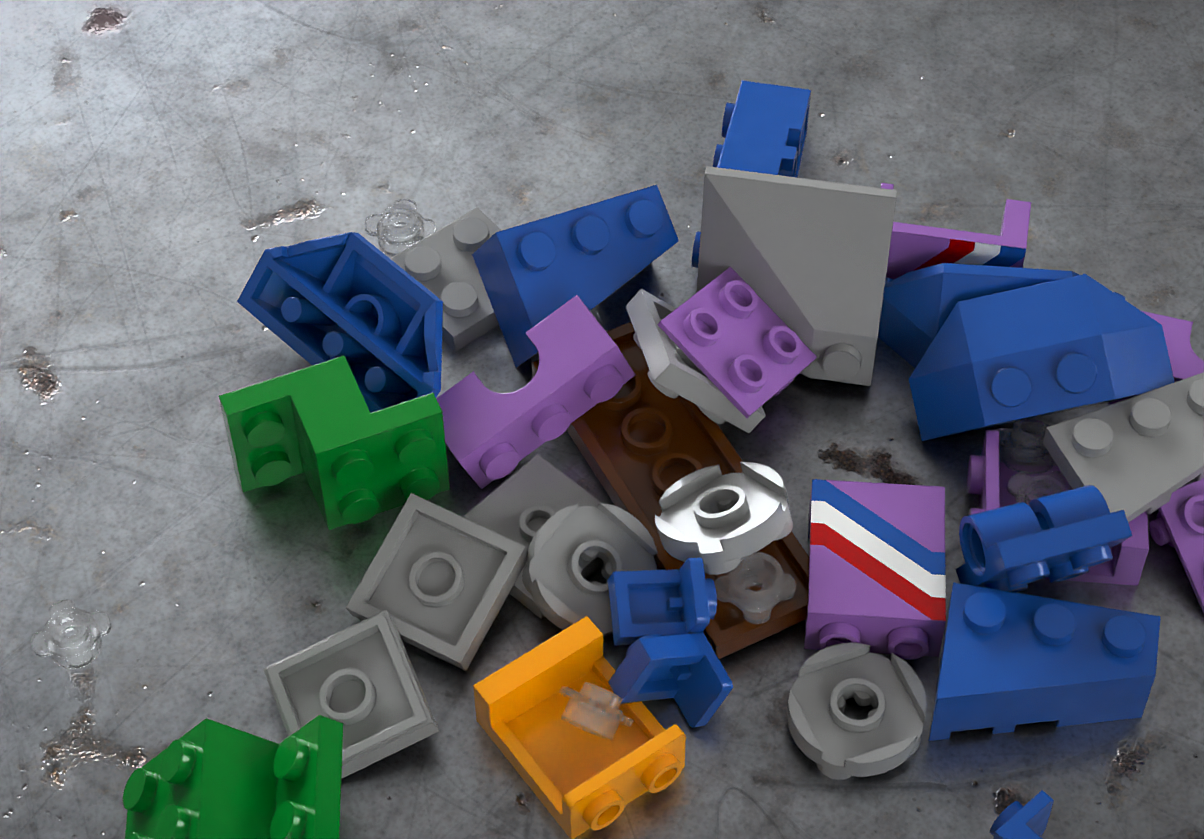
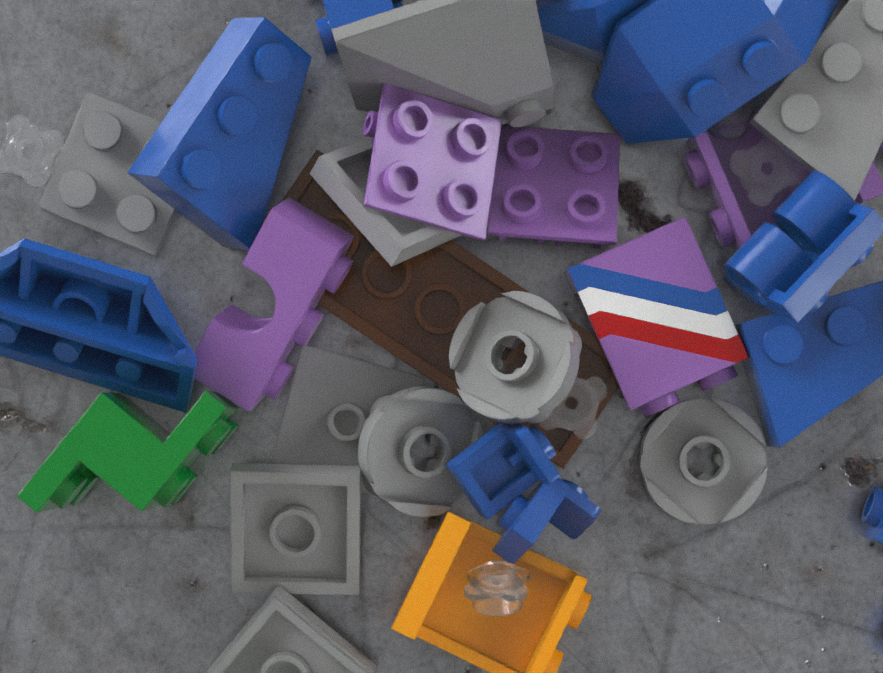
camera: 25 degrees left, 35 degrees up
none -> medium lavender hinge [487,125,620,249]

